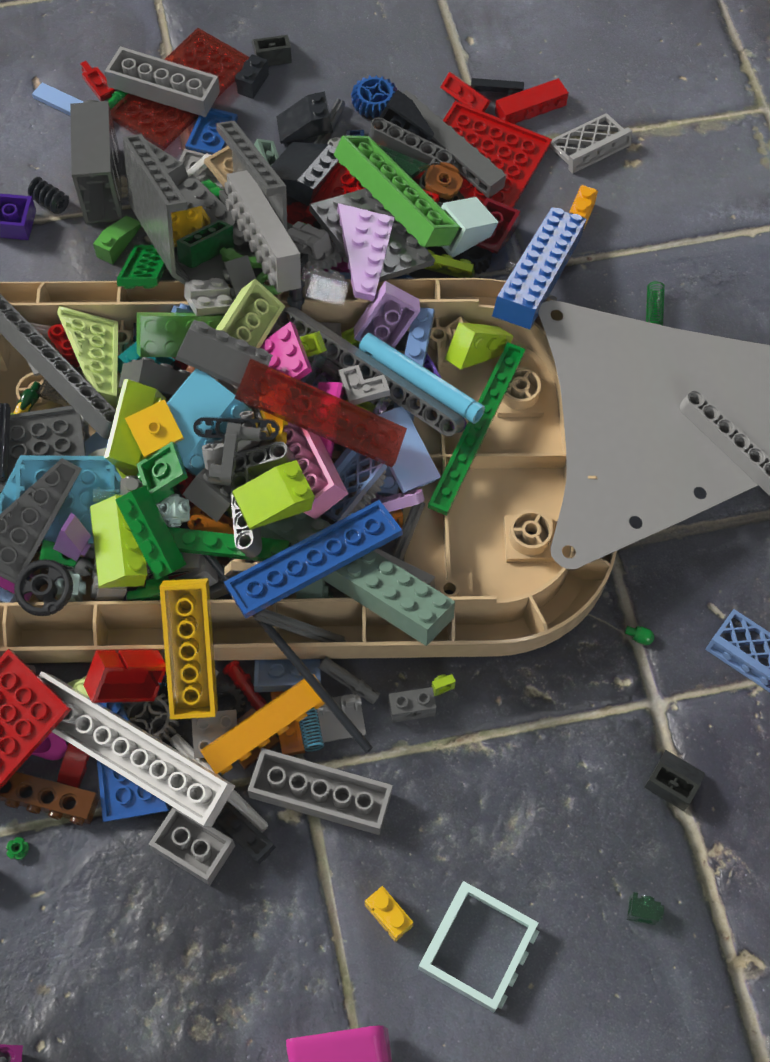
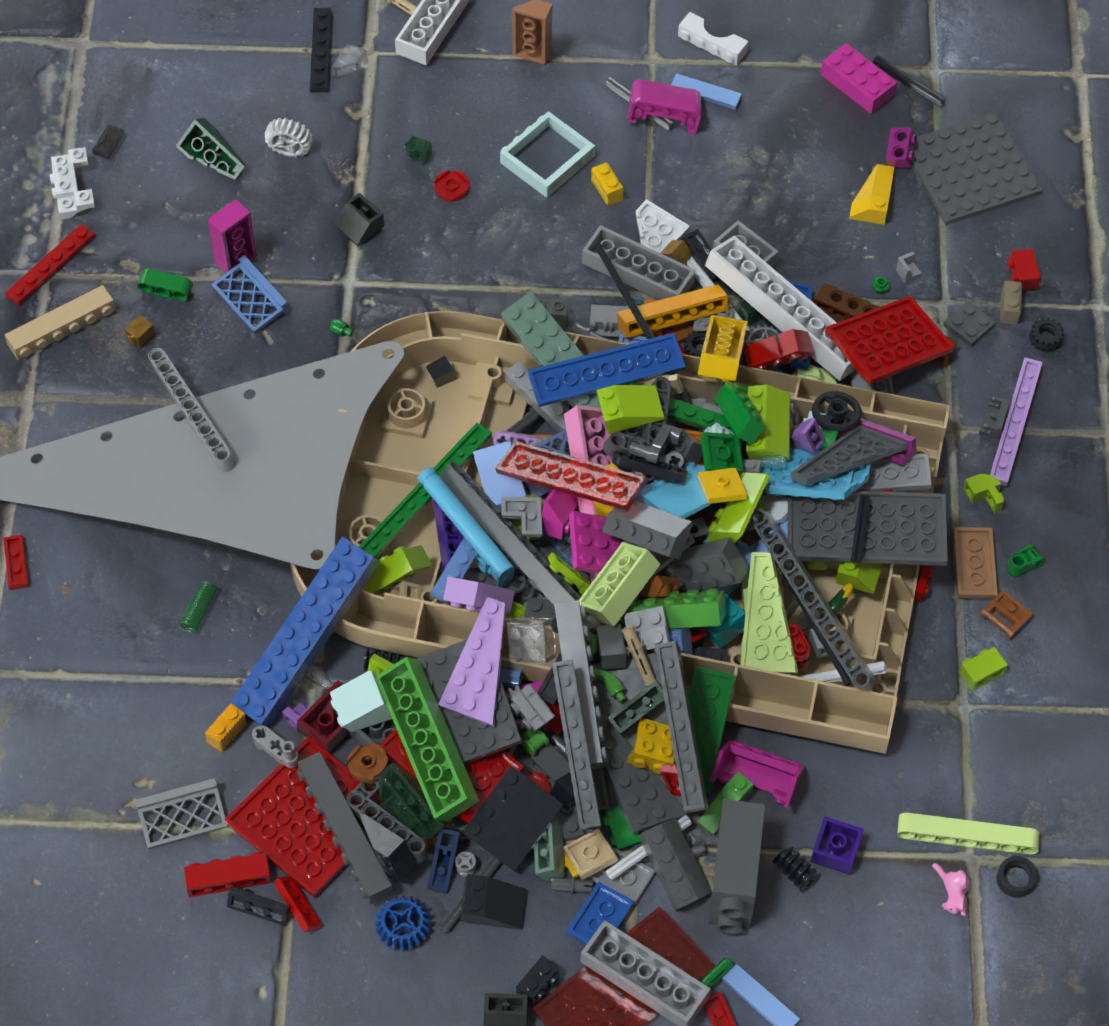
camera: 165 degrees left, 5 degrees down
none -> light grey beam [252,725,299,768]
none -> medium lavender panel [282,704,311,732]
none -> black panel [426,356,457,388]
none -> red tile [434,170,470,202]
none -> tan pin [621,625,657,686]
none -> white plate [635,199,690,253]
none -> pearl gold brick [661,240,692,264]
none -> dark pink windscreen [710,740,804,808]
none -> yellow wedge [849,164,895,225]

